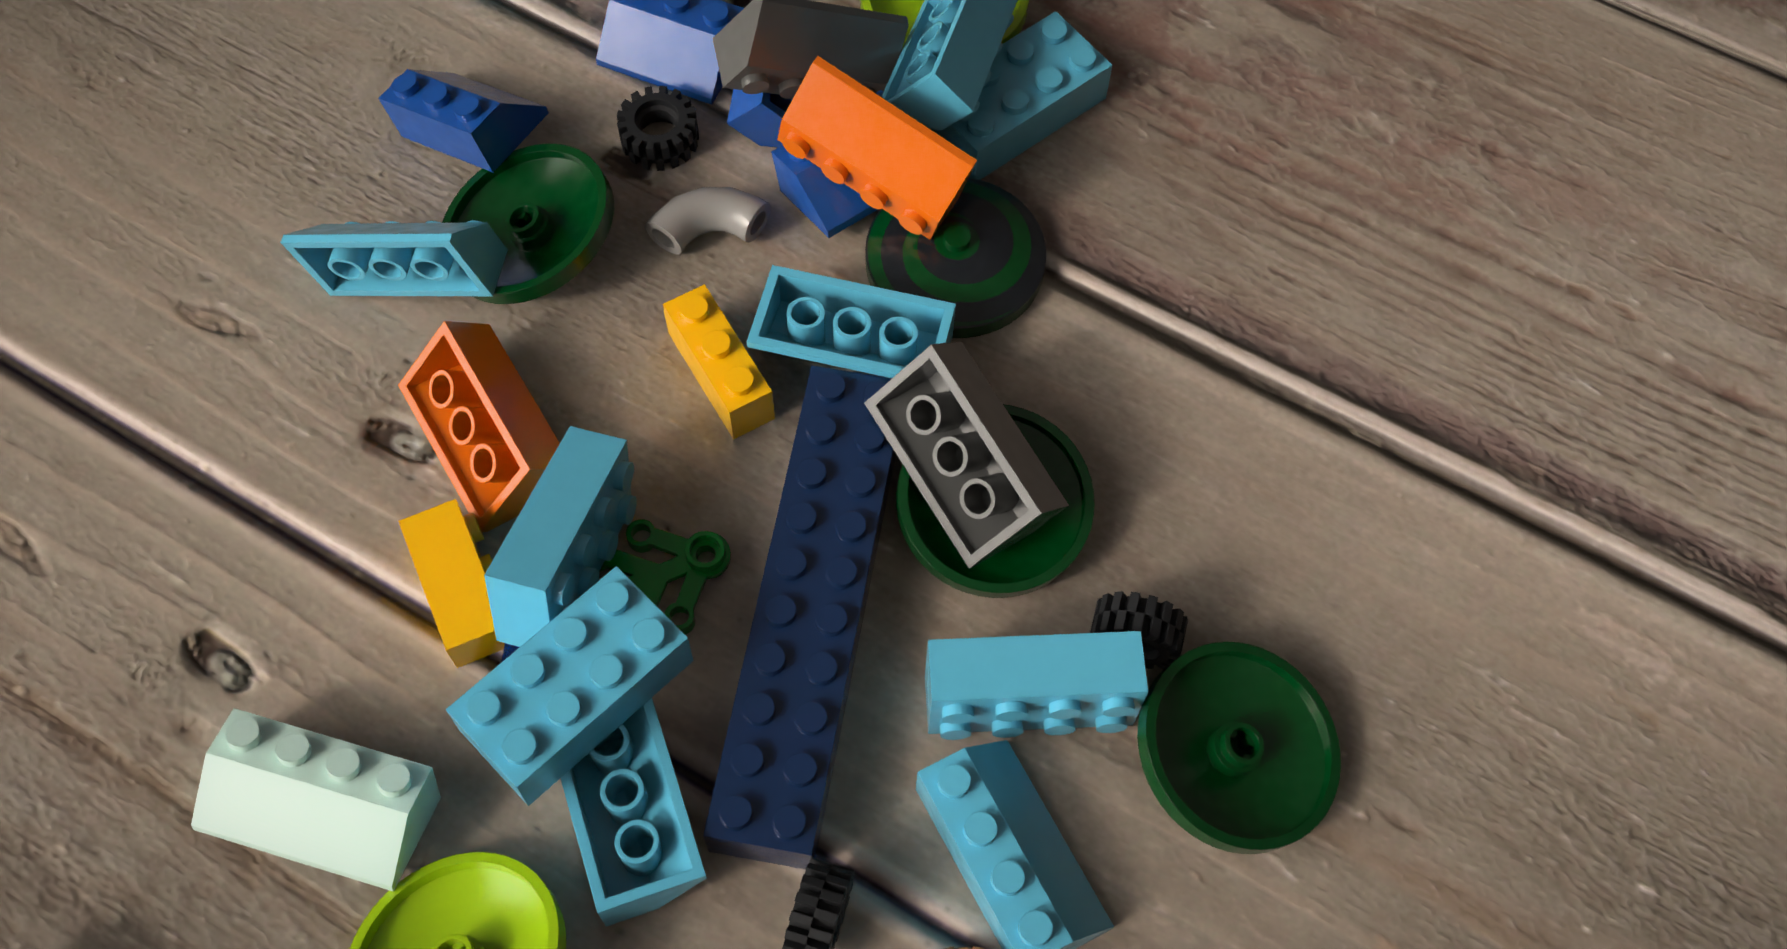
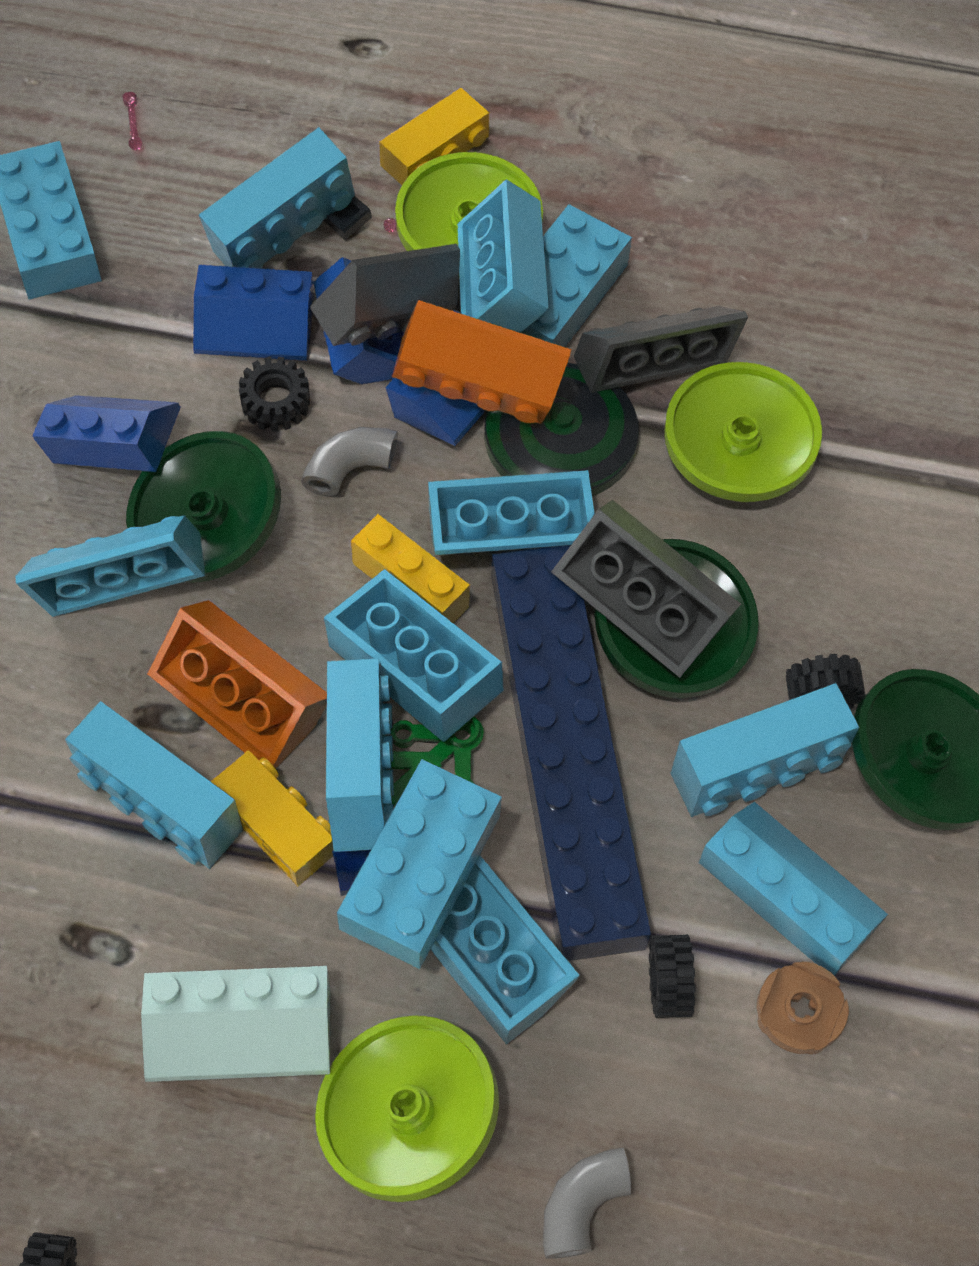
camera: 20 degrees left, 0 degrees up
none -> medium azure brick [65,701,243,869]
none -> medium azure brick [324,569,504,742]
none -> dark grey slope [574,306,748,393]
none -> lime dish [664,362,822,502]

